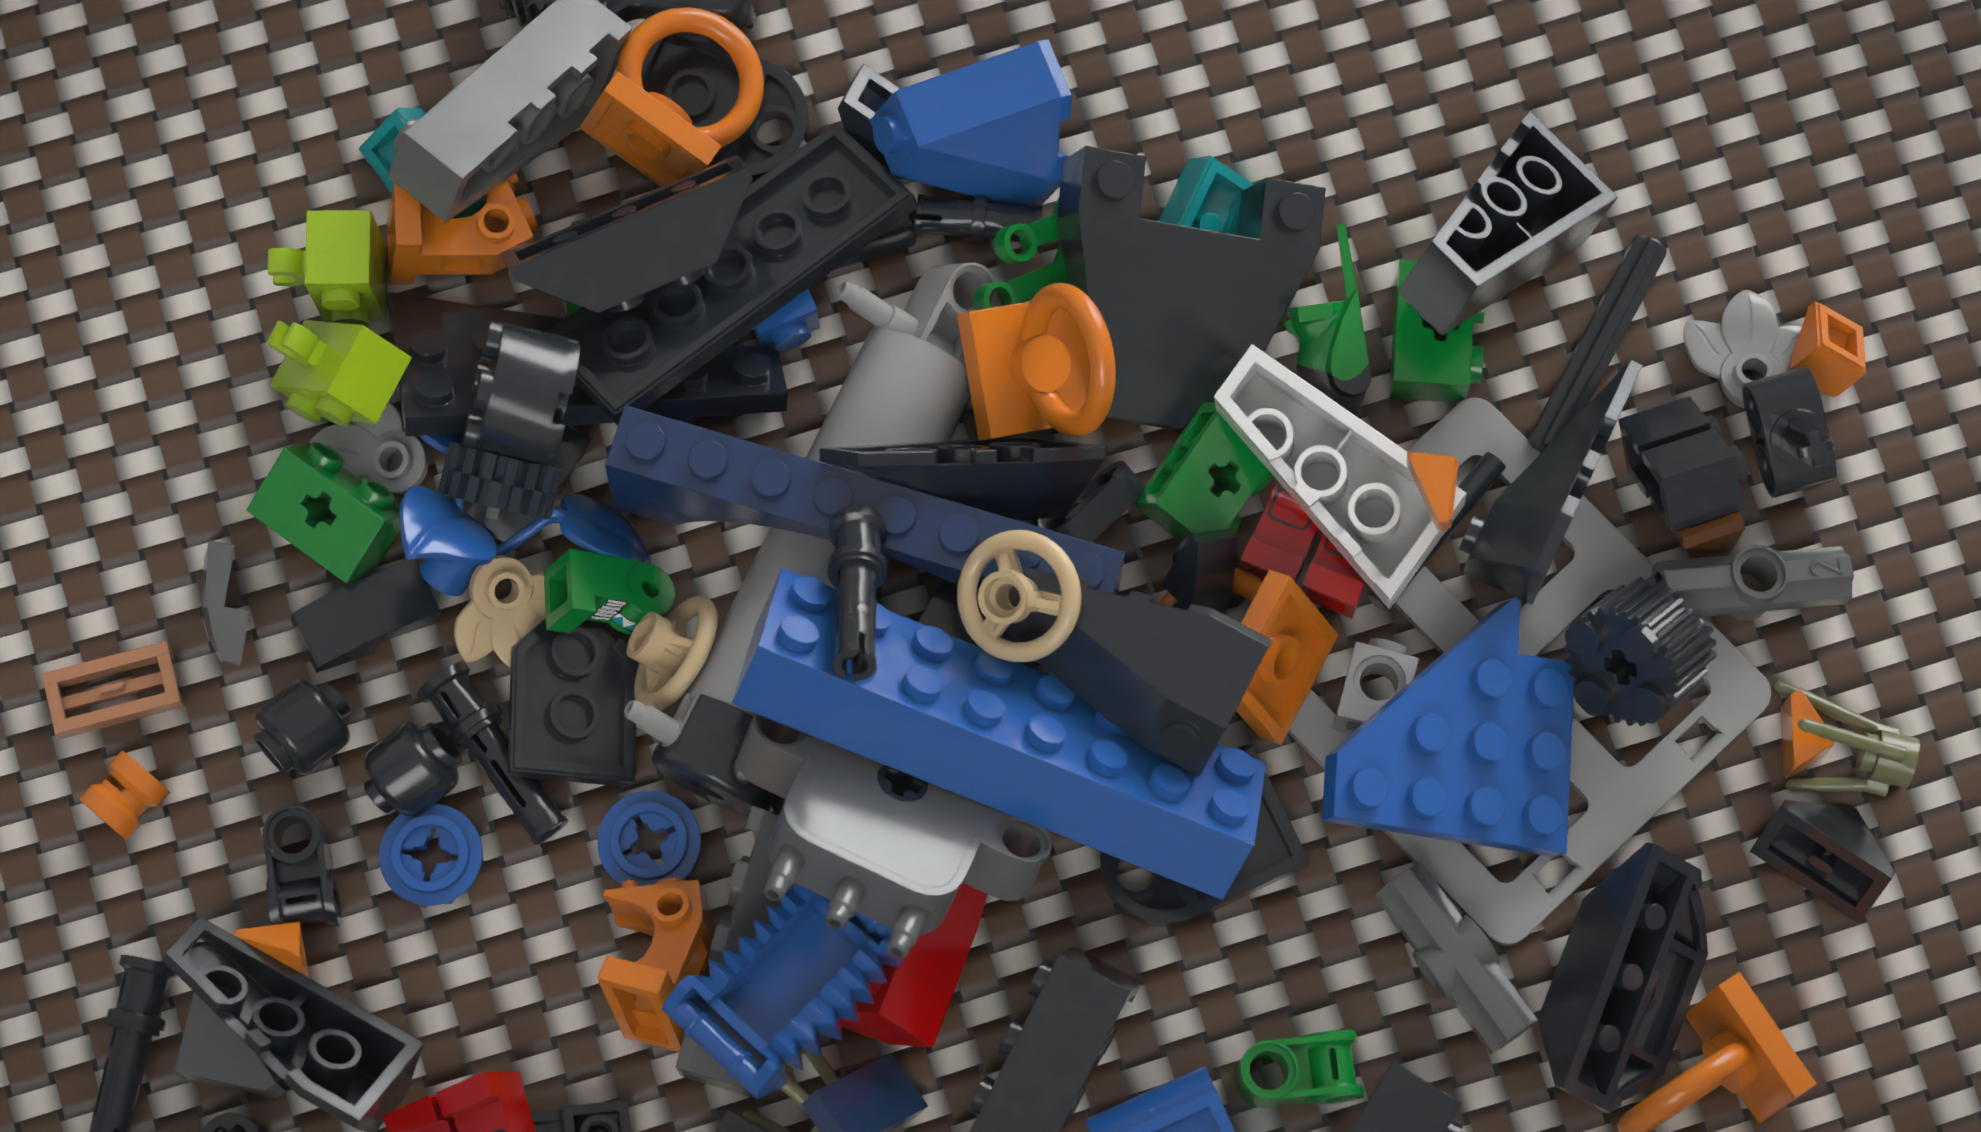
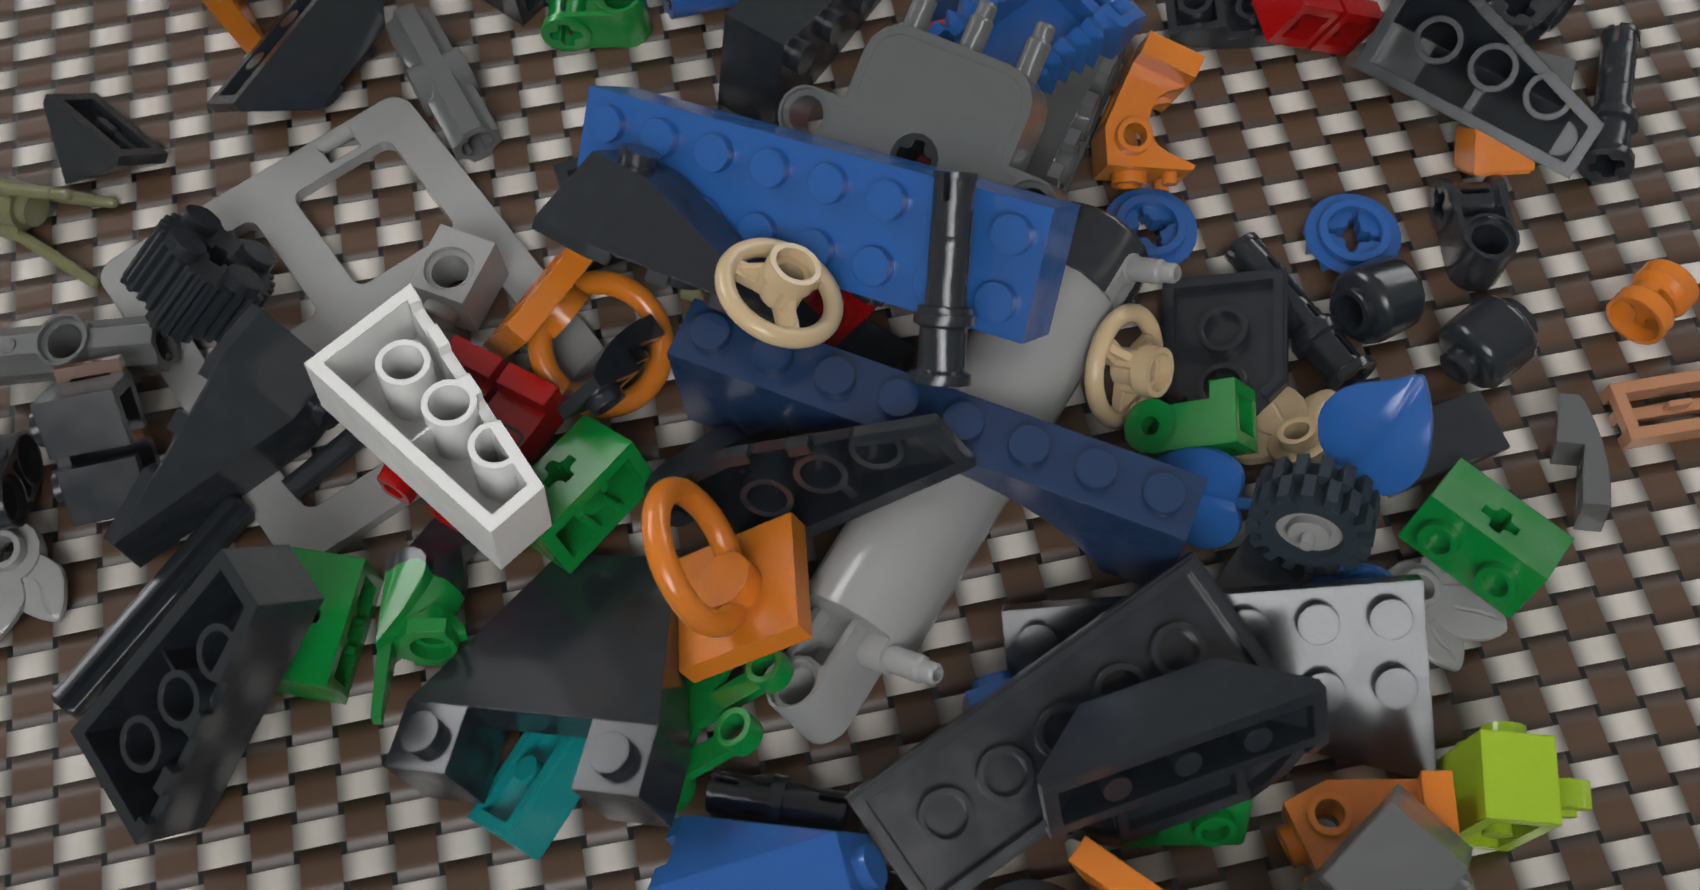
camera: 175 degrees left, 10 degrees down
lime brick [266,320,412,427] -> none
black brick [462,321,580,465] -> none
blue wing [1322,599,1574,857] -> none
orange slope [1406,452,1459,532] -> none
orange slope [1780,689,1835,779] -> none

